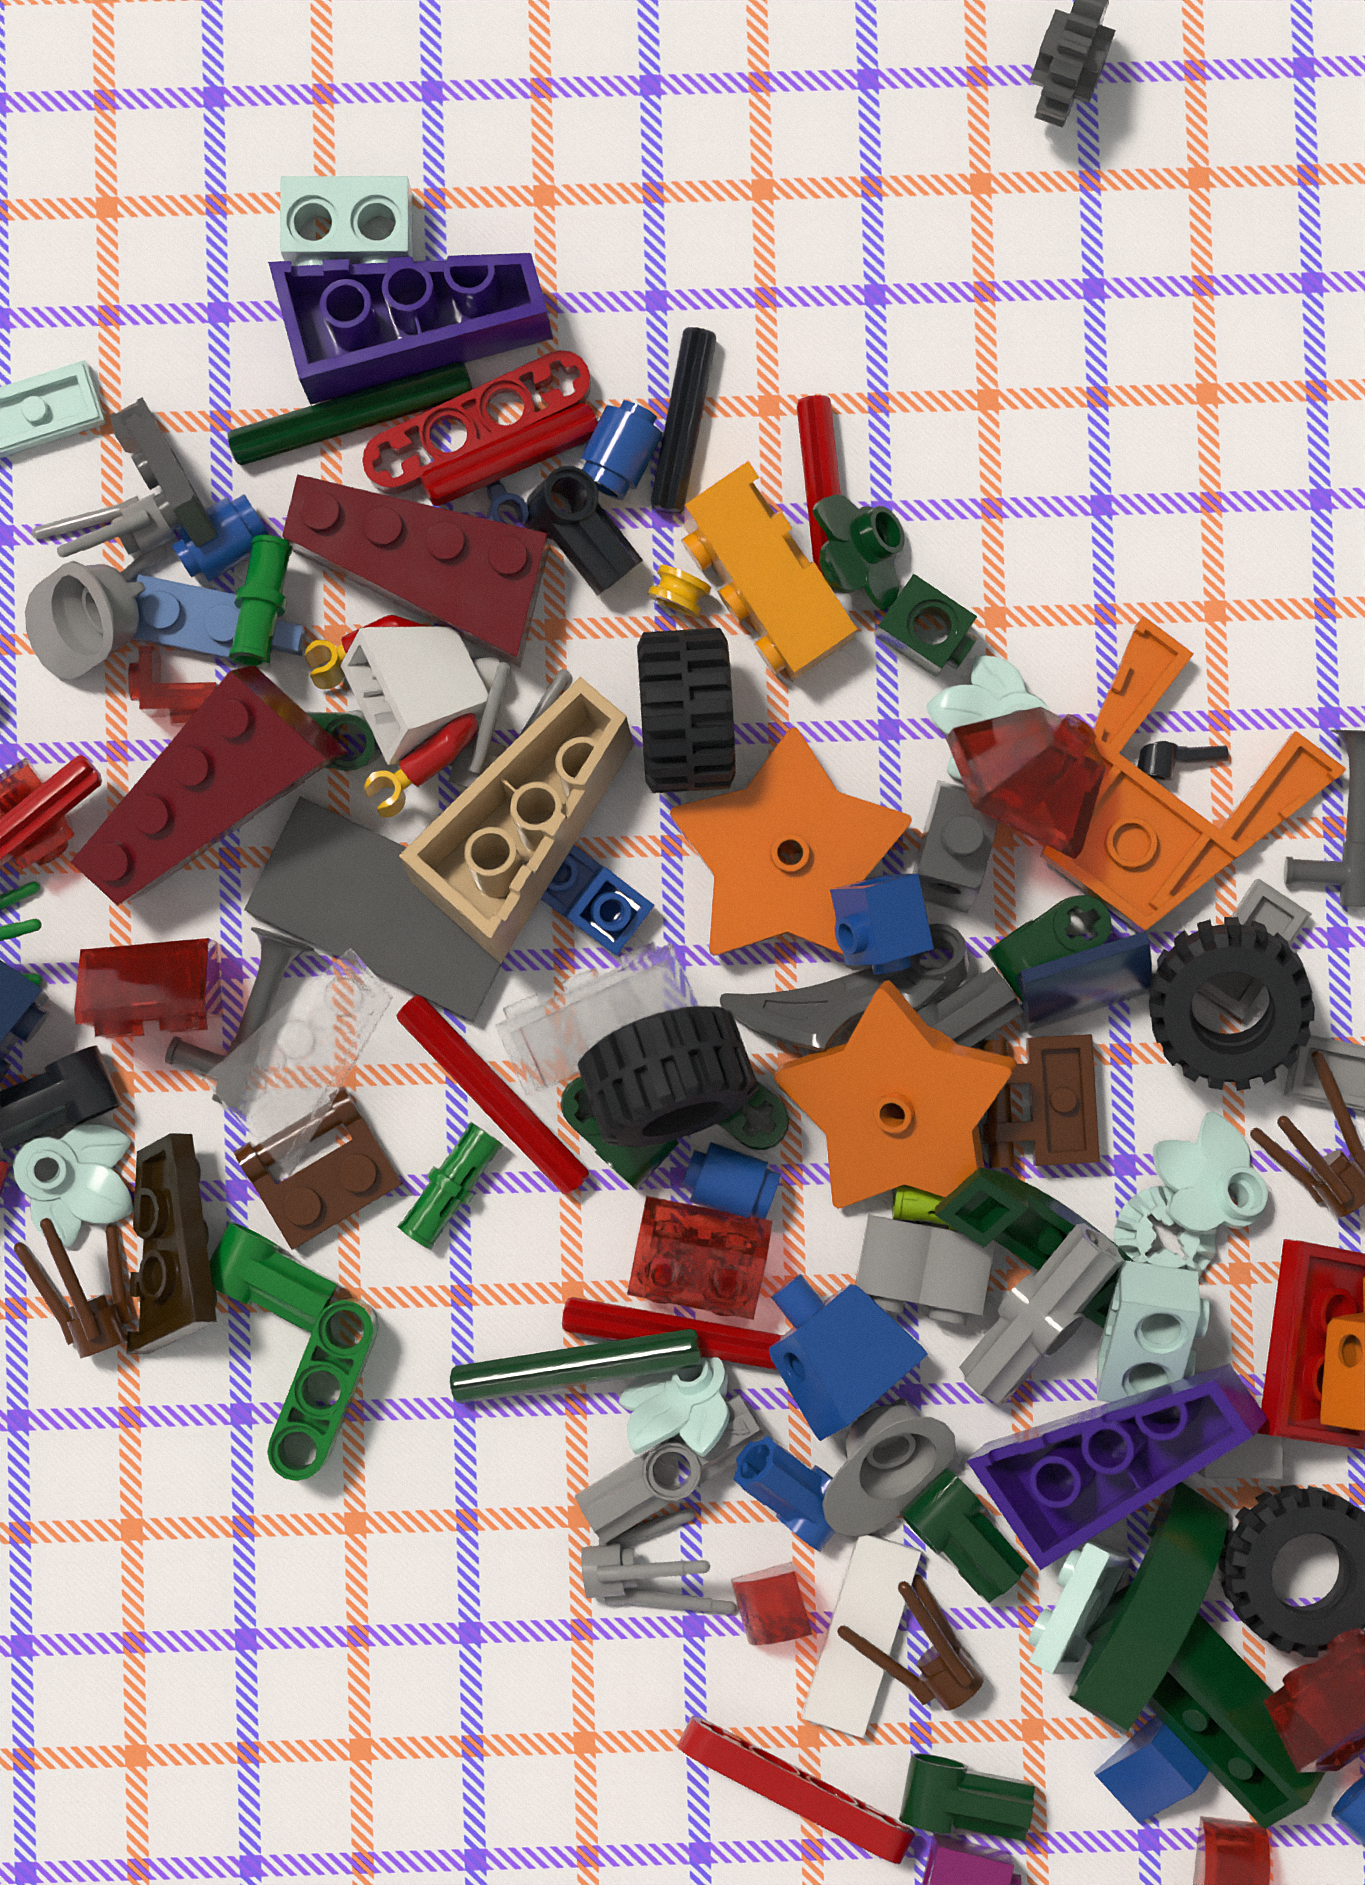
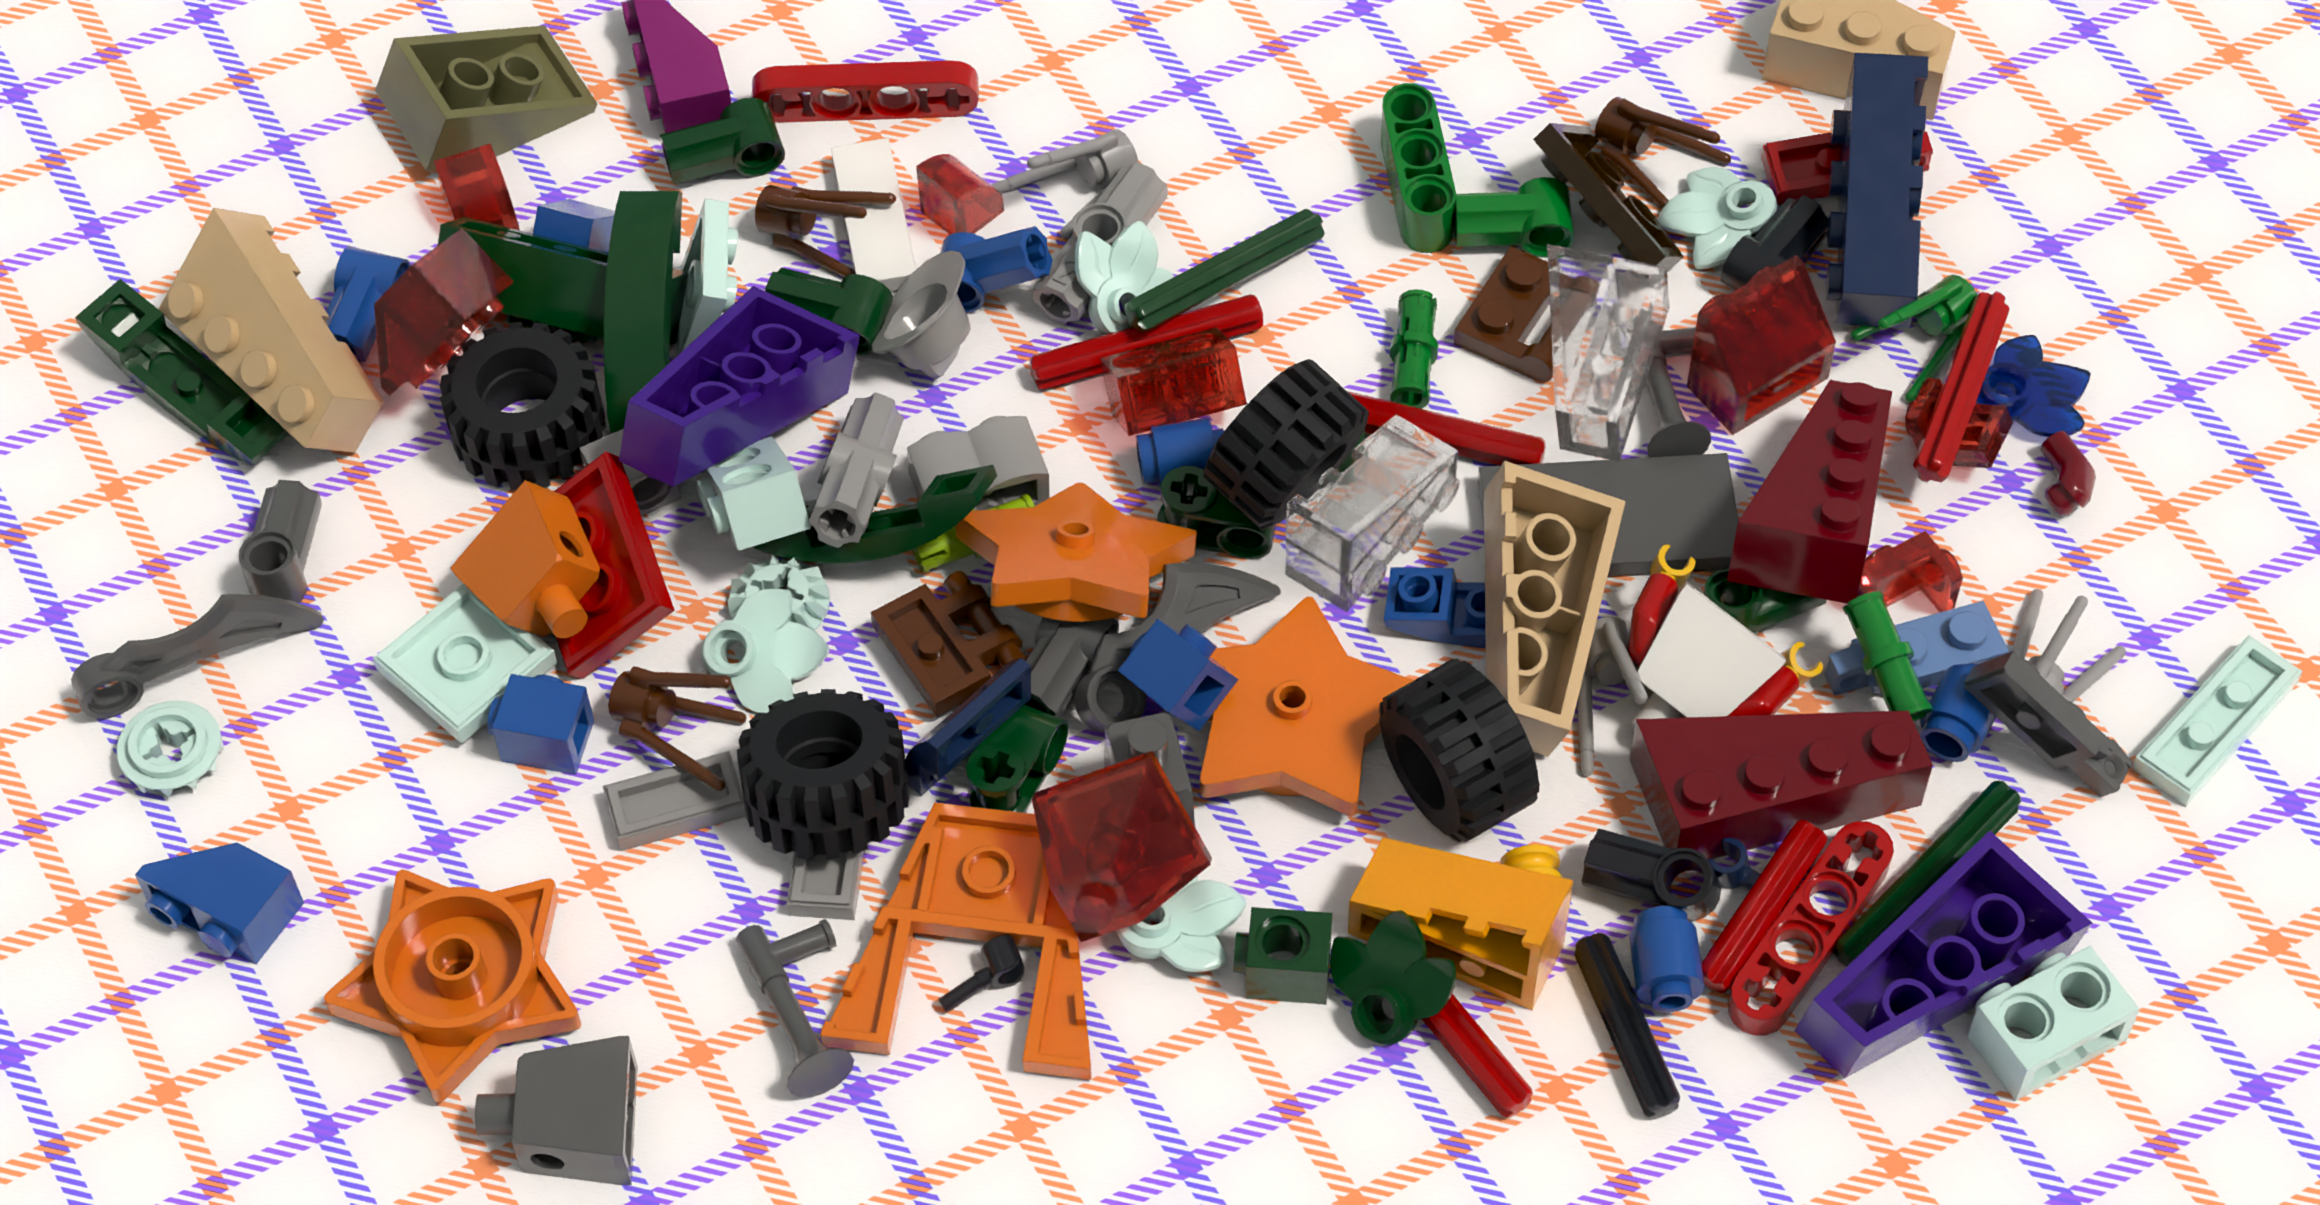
camera: 155 degrees right, 30 degrees down
light grey piece [25,561,146,680] -> none
blue torso [769,1273,928,1441] -> none

